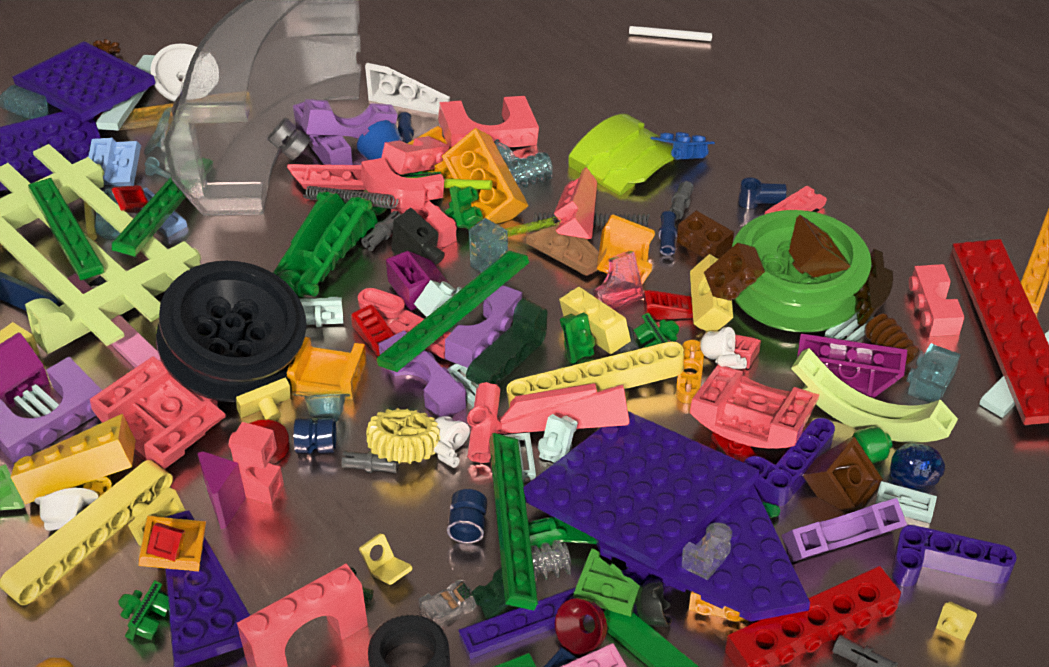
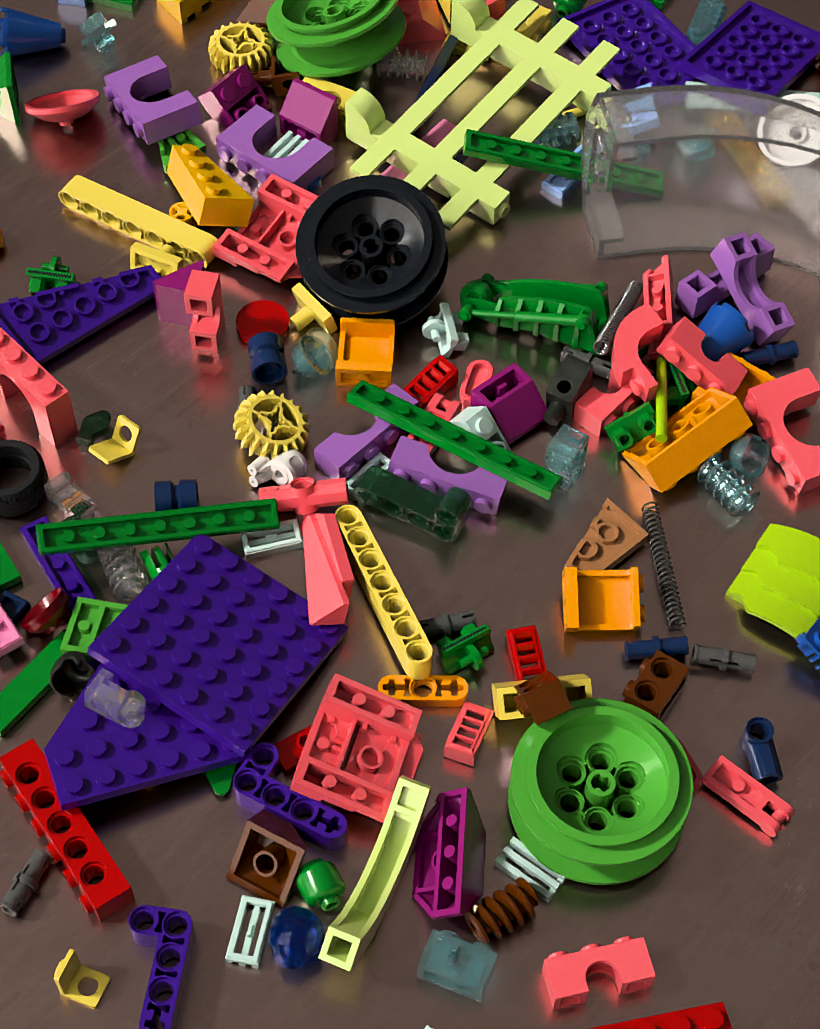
camera: 80 degrees right, 10 degrees up
green tile [28,178,104,281] -> none
white piece [34,488,99,531] -> none
red slope [111,185,148,213] -> none
light orange tile [139,516,206,571] -> none
red tile [146,522,185,562] -> none
flat silver wheel [267,118,310,160] -> none
lime piece [494,217,561,239] -> none
light aqua hips [538,414,578,463] -> none
coral wedge [554,167,597,239] -> none
light yellow arch [559,287,631,354] -> none
green hips [560,312,595,364] -> none
clear pink tile [593,250,644,310] -> none
white piece [700,327,747,369] -> none
medium lavender arch [781,498,907,563] -> none
reddish brown slope [789,215,851,278] -> none
dark brown slope [854,249,893,326] -> none

